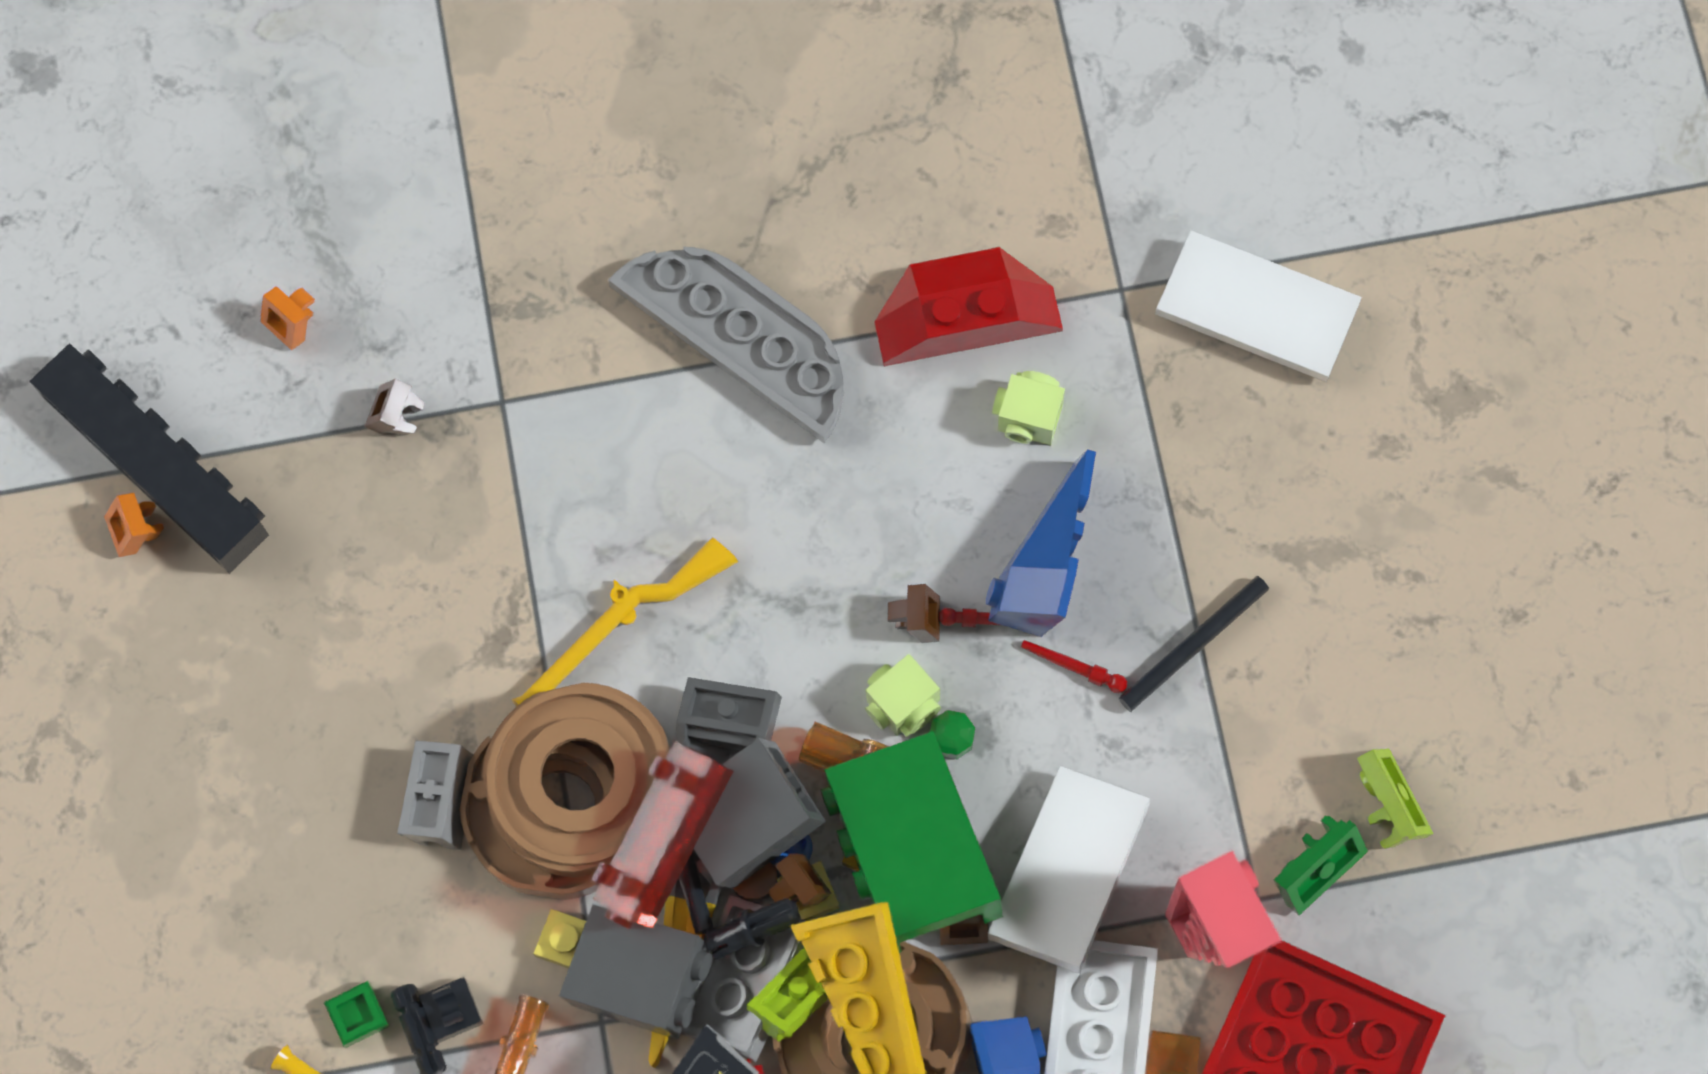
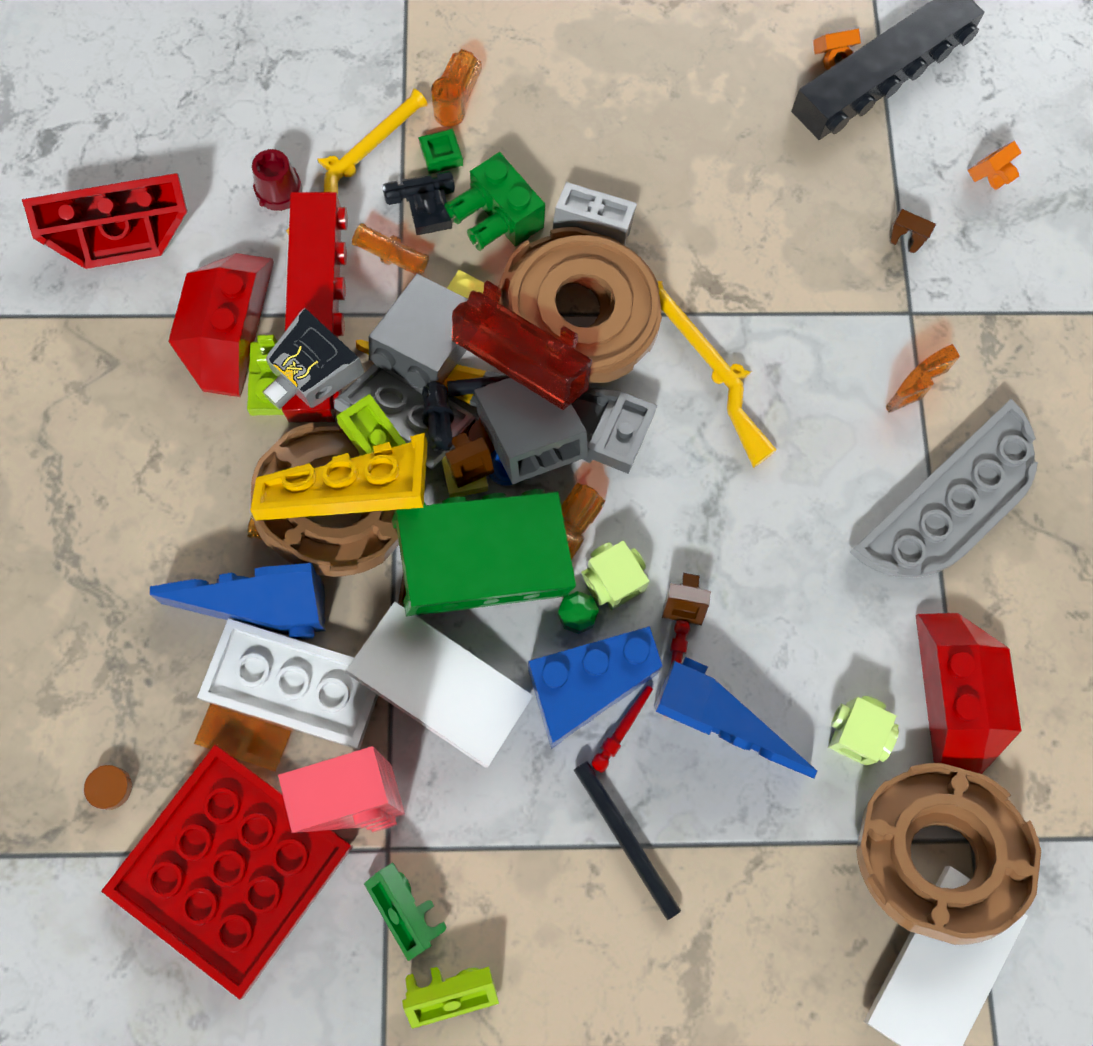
camera: 90 degrees right, 0 degrees up
none -> clear orange piece [431,49,482,127]
none -> green brick [445,152,545,251]
none -> blue wedge [528,626,663,749]
none -> medium nougat piece [856,763,1041,945]
none -> clear orange slope [885,344,960,413]

